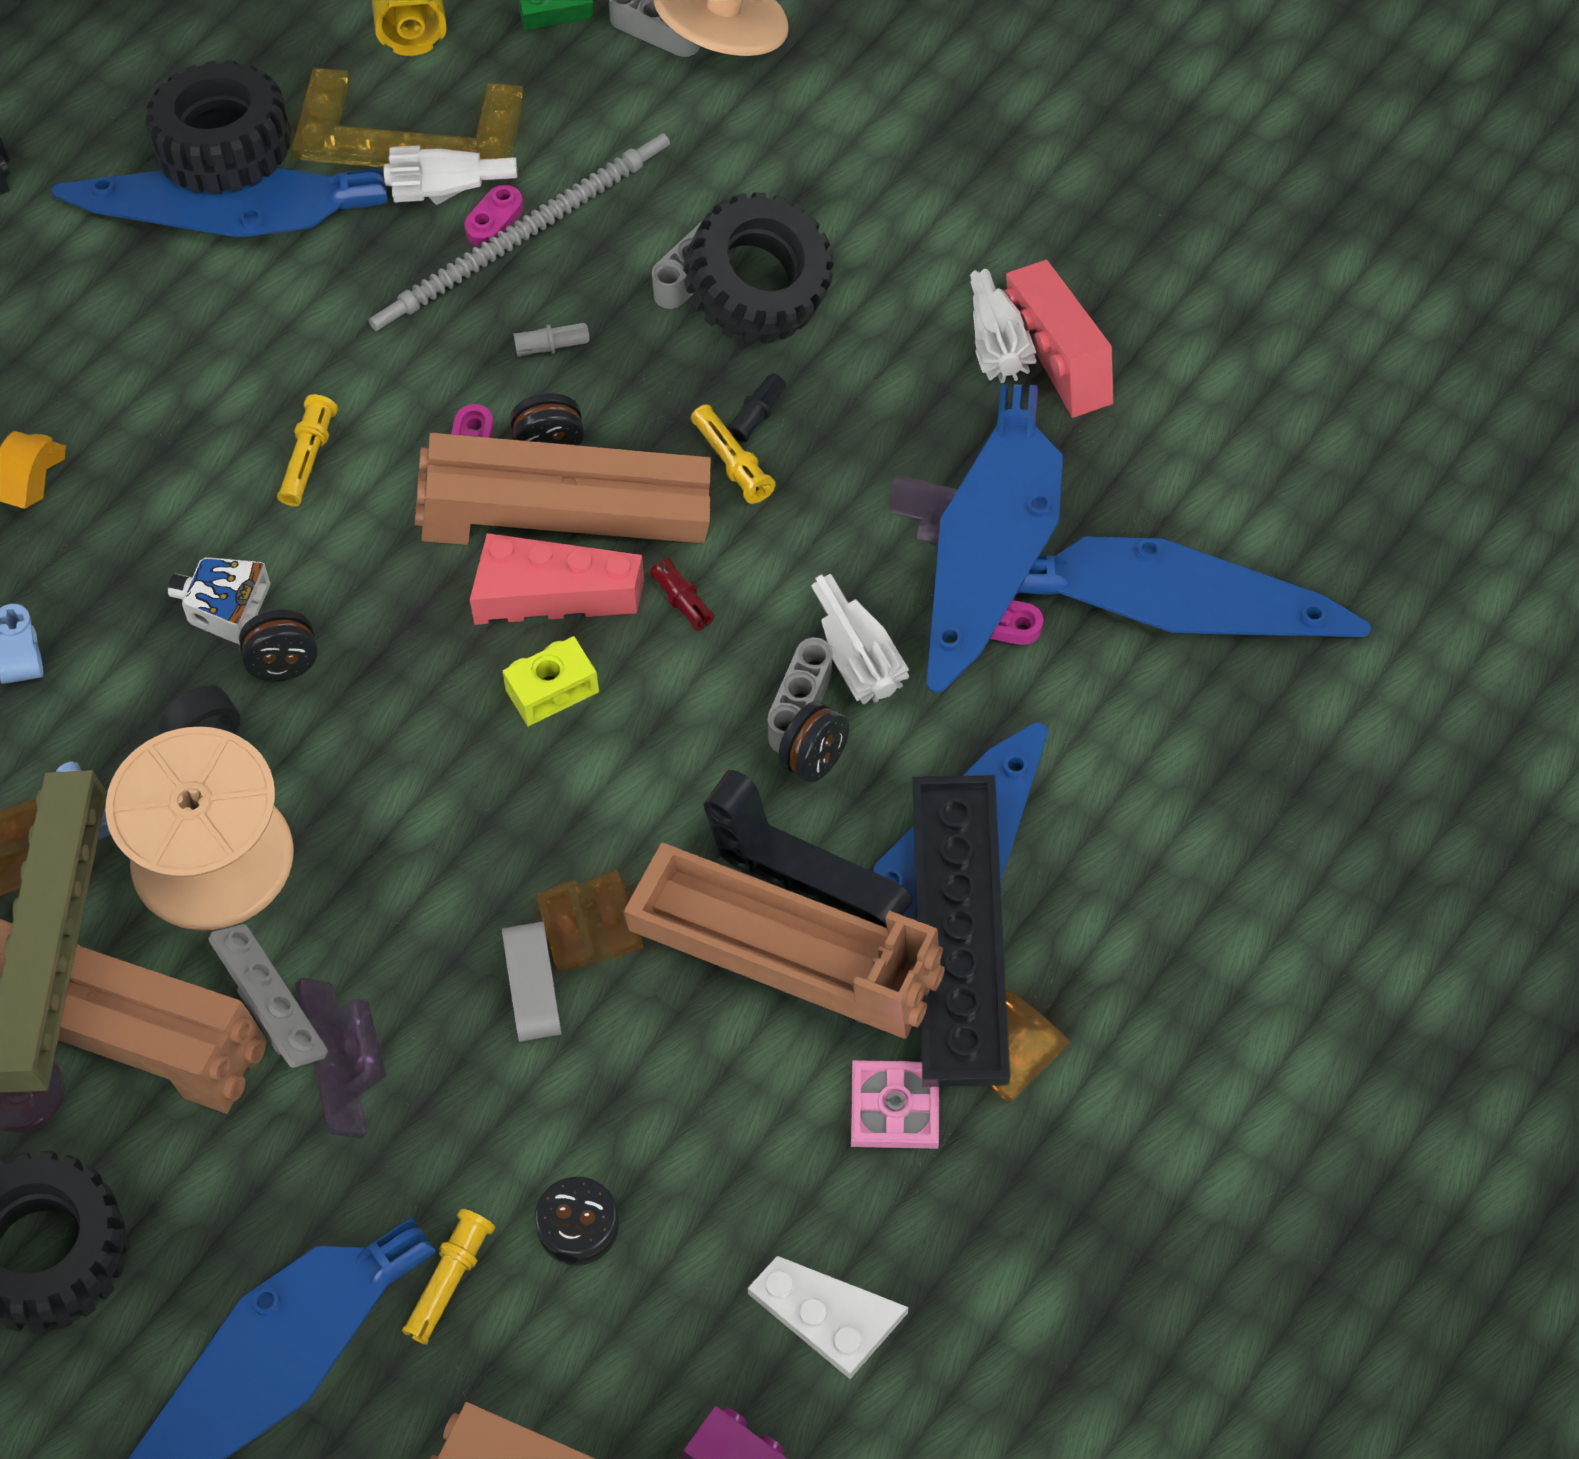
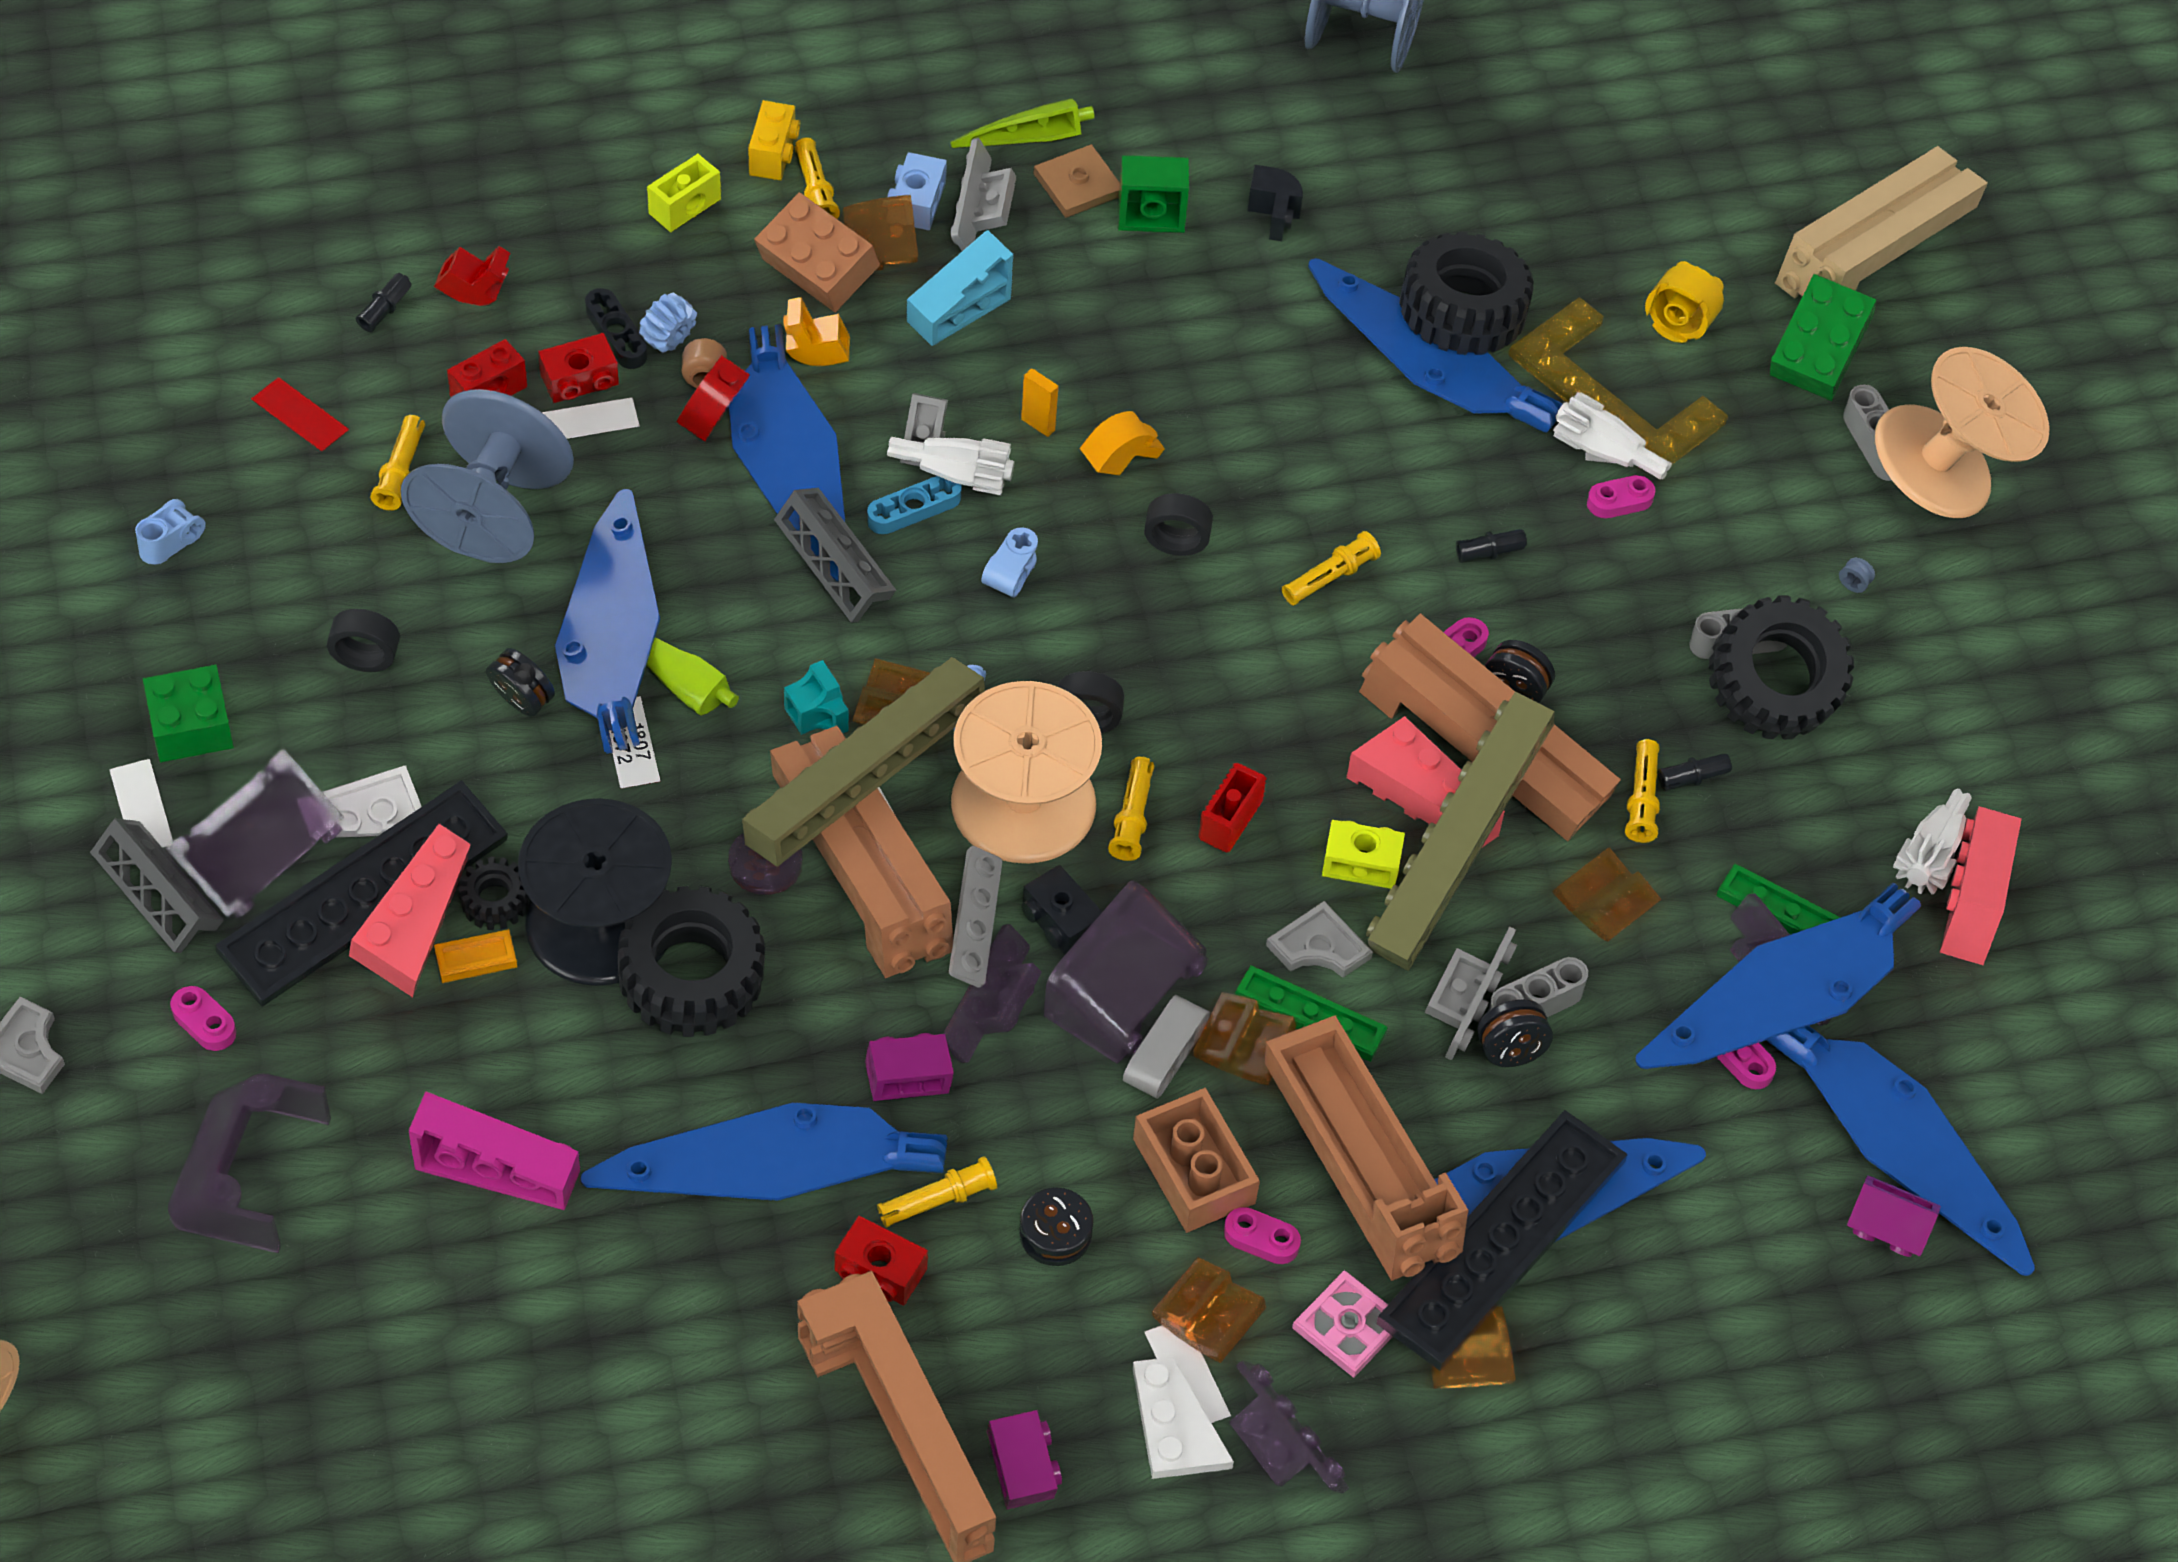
camera: 35 degrees right, 5 degrees down
torso [168,558,270,645] -> none
black head [239,609,318,682] -> none
light grey hose [368,133,670,331] -> none
light grey axle [513,323,590,357] -> none
dark red pin [650,558,715,631] -> none
black beam [703,770,913,928] -> none
white piece [811,574,909,704] -> none
none -> red brick [835,1216,928,1306]
none -> magenta brick [865,1033,954,1101]
none -> black brick [1022,864,1105,958]
none -> clear purple windscreen [1044,880,1208,1064]
none -> yellow pin [1108,757,1155,861]
none -> nougat brick [1133,1088,1260,1233]
none -> black tyre [1144,493,1213,556]
none -> white sticker [1144,1318,1231,1423]
none -> clear orange slope [1152,1257,1266,1363]
none -> red brick [1199,763,1267,853]
none -> dark pink plate [1224,1207,1301,1264]
none -> clear purple bracket [1229,1360,1349,1494]
none -> green tile [1234,965,1388,1062]
none -> light grey tile [1266,901,1373,978]
none -> olive brick [1366,691,1554,971]
none -> light grey bracket [1425,926,1517,1060]
none -> black axle [1456,529,1527,563]
none -> clear orange slope [1553,847,1662,942]
none -> green tile [1716,863,1841,934]
none -> sand blue bush [1839,557,1875,593]
none -> magenta brick [1847,1175,1941,1257]

